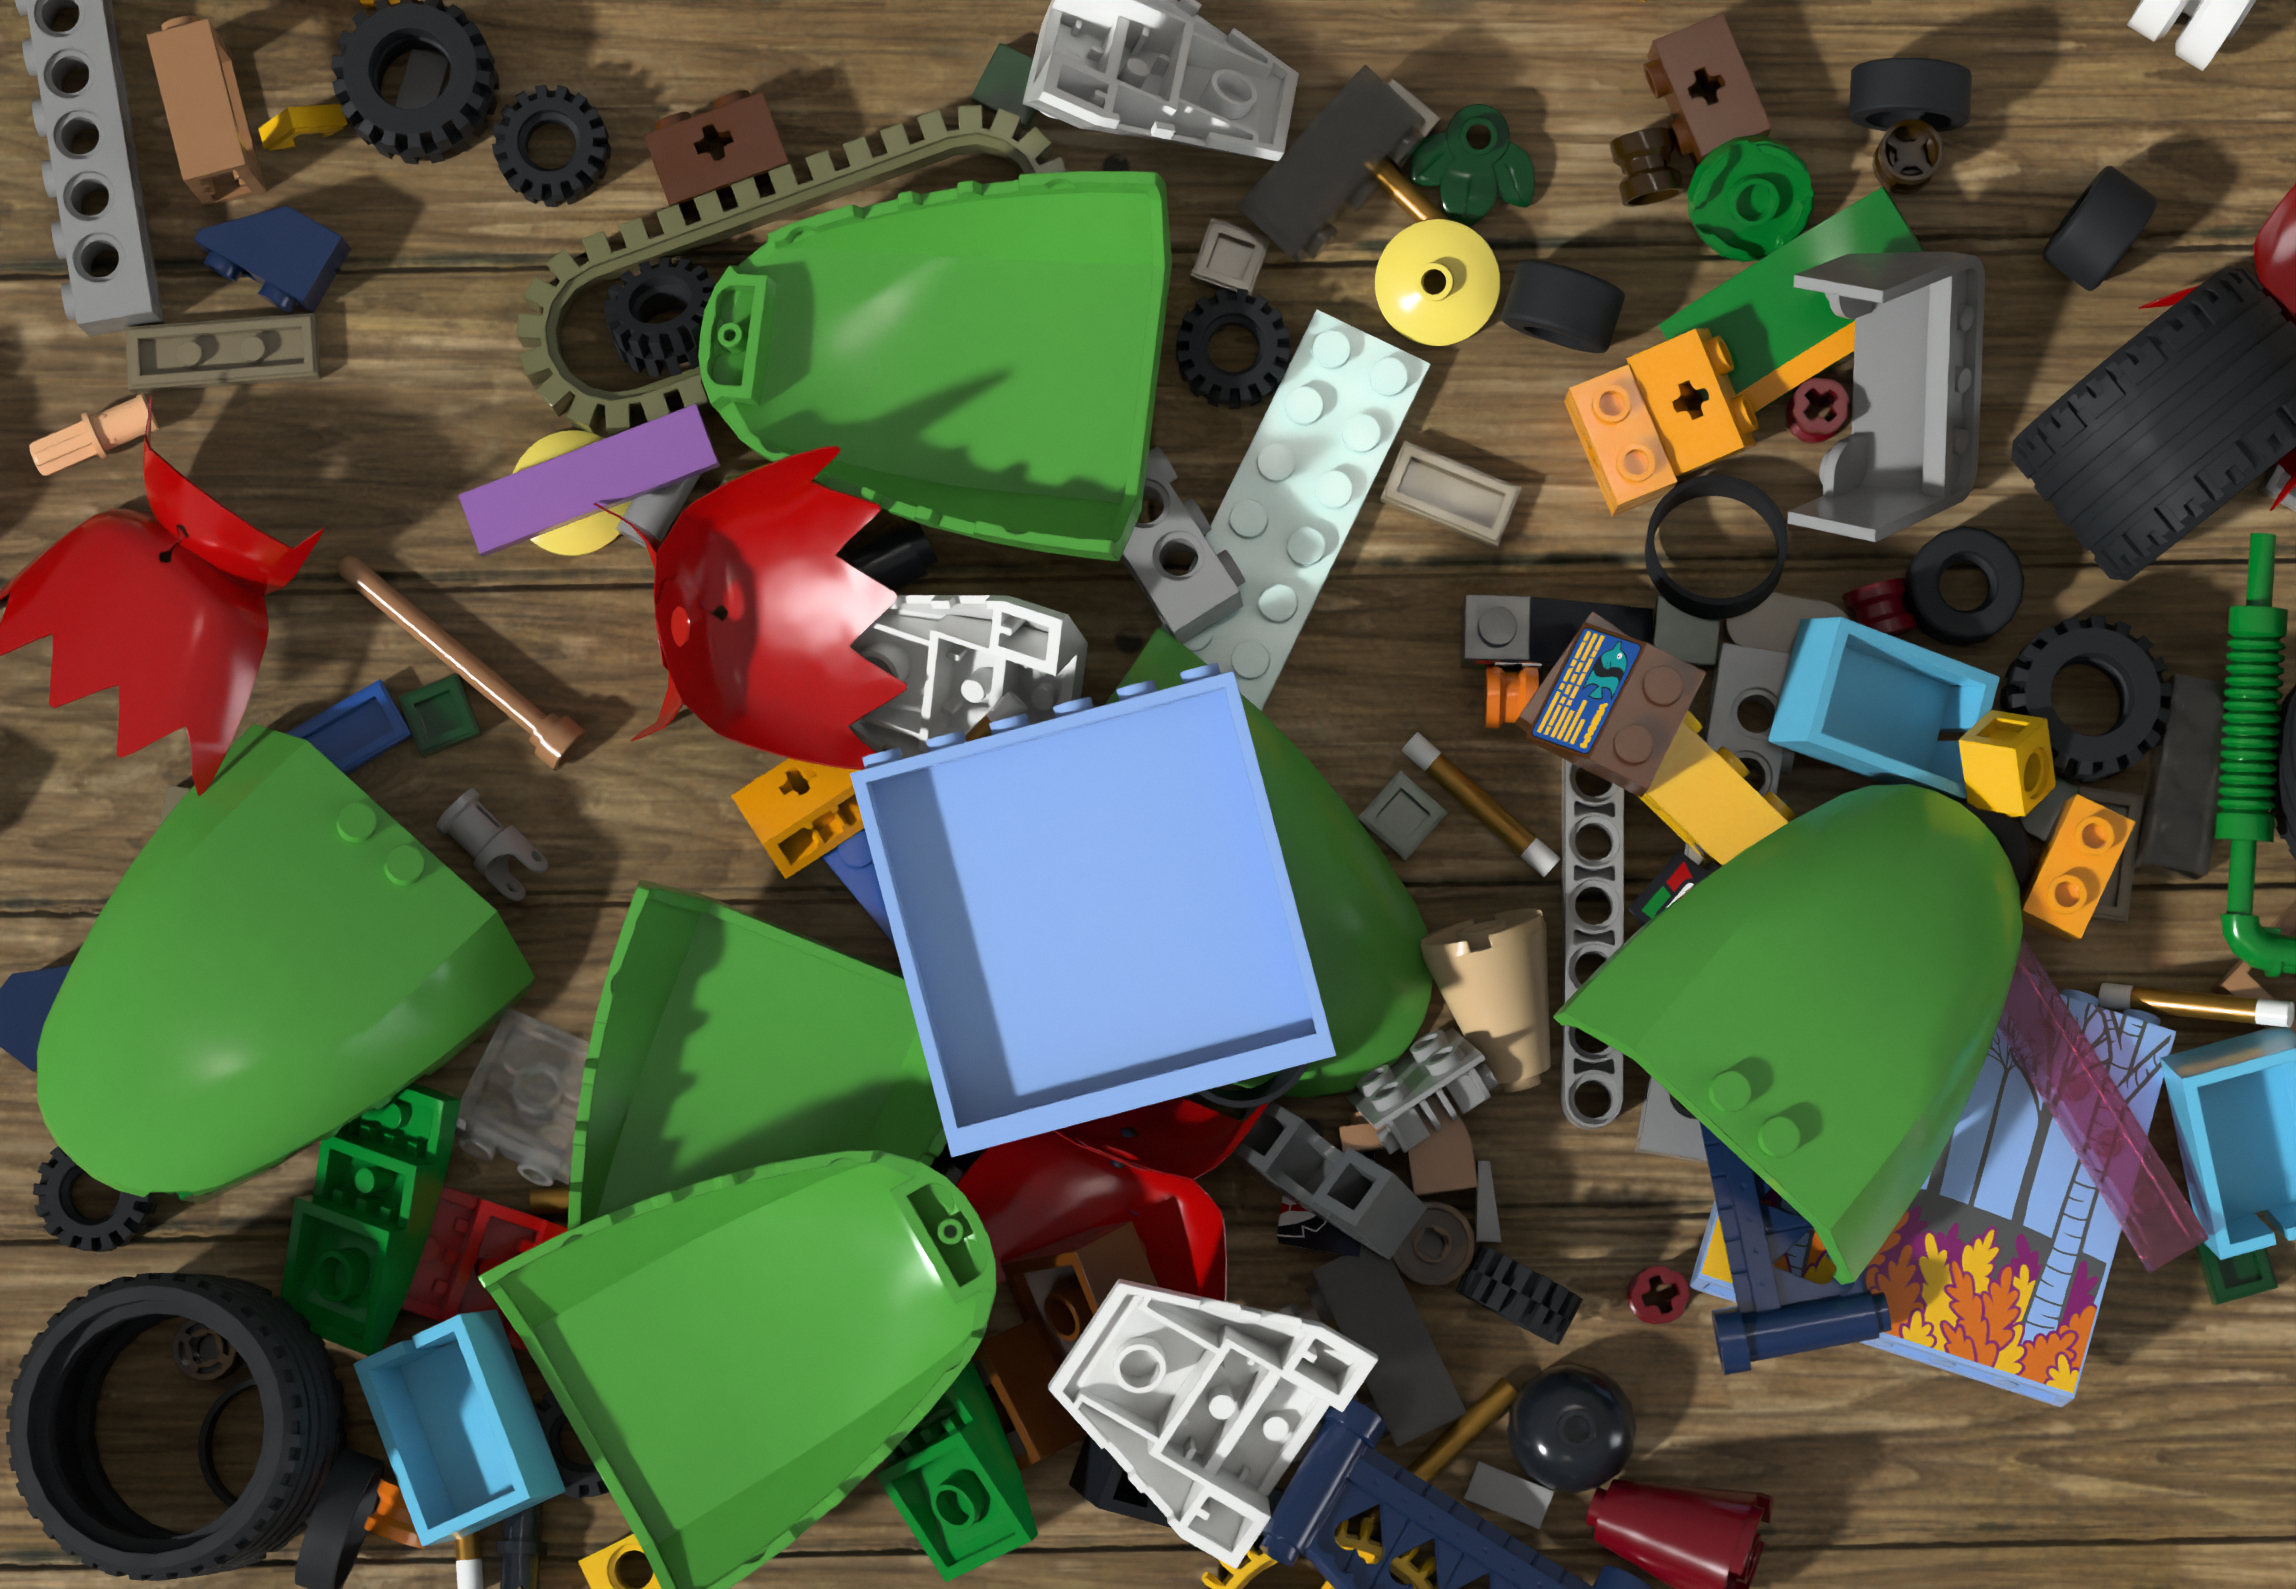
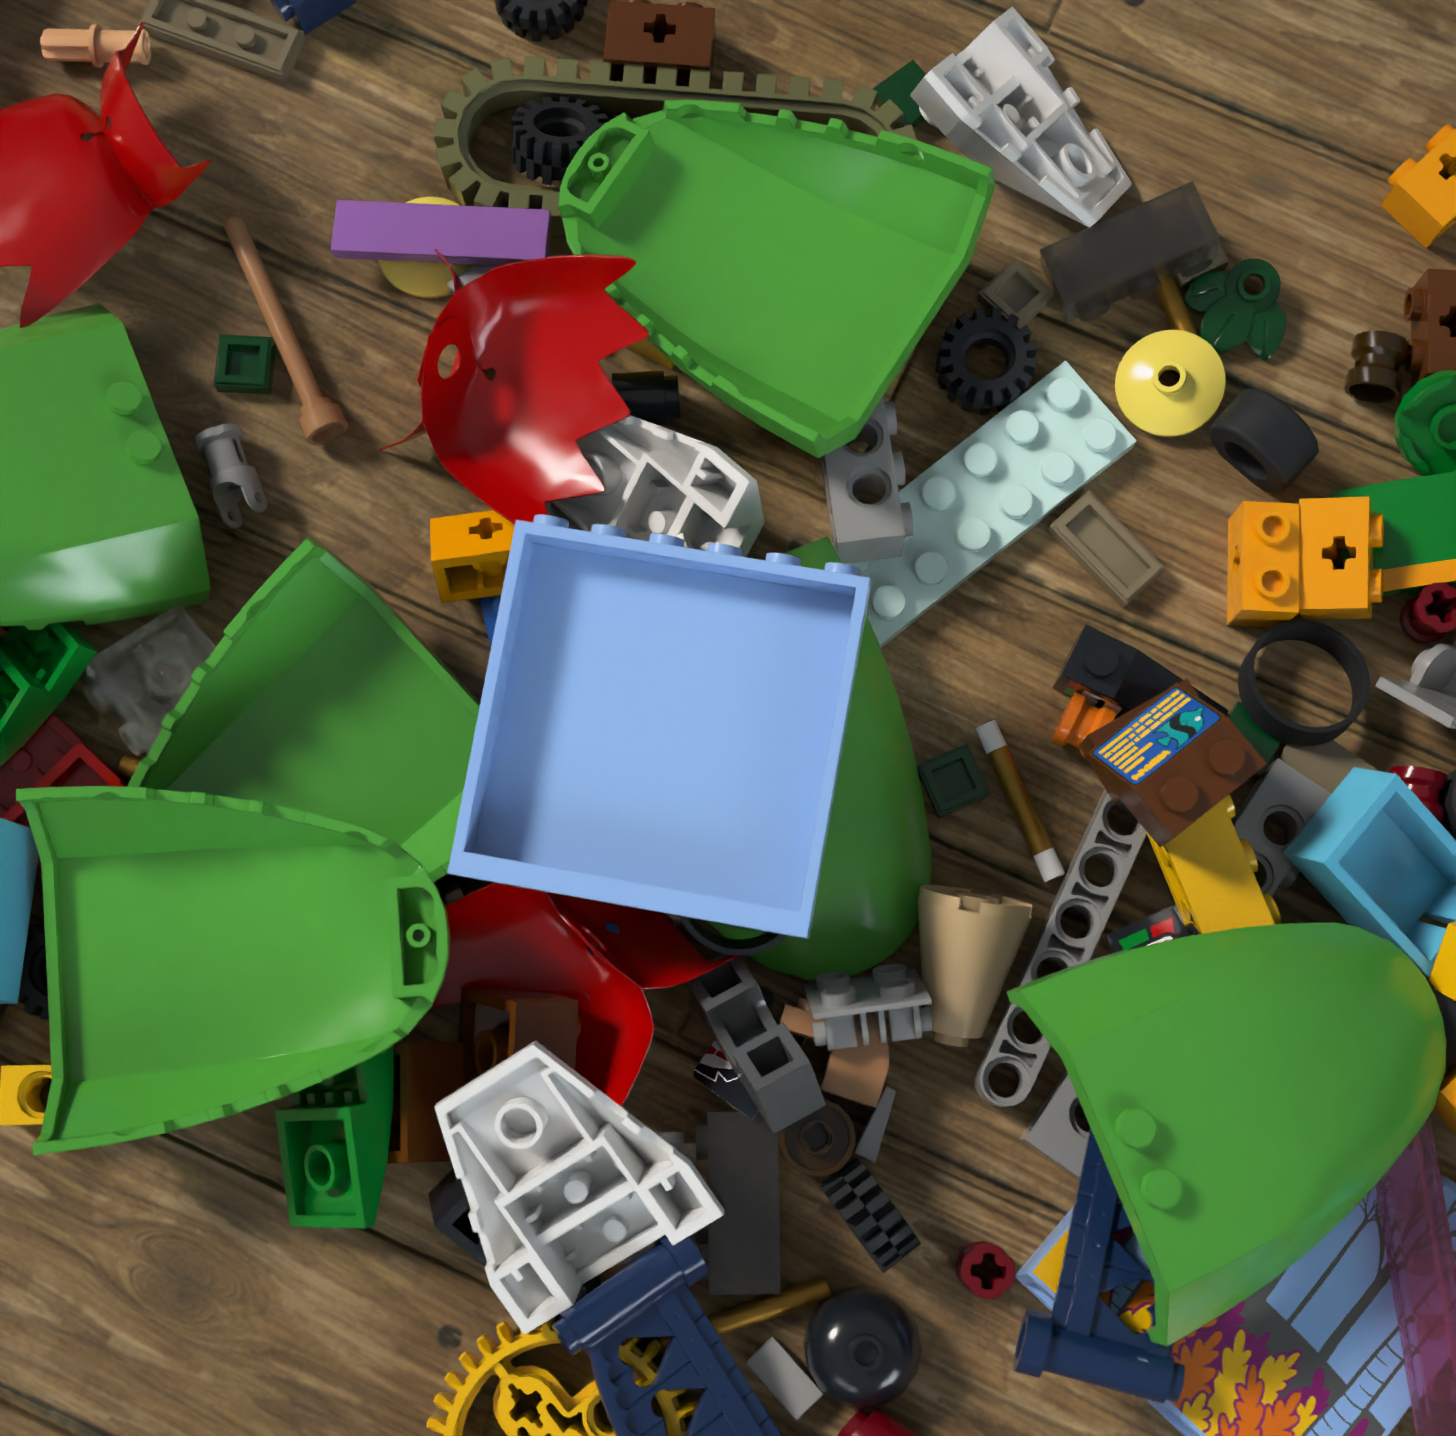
camera: 25 degrees right, 5 degrees down
blue tile [286,679,413,775] -> none

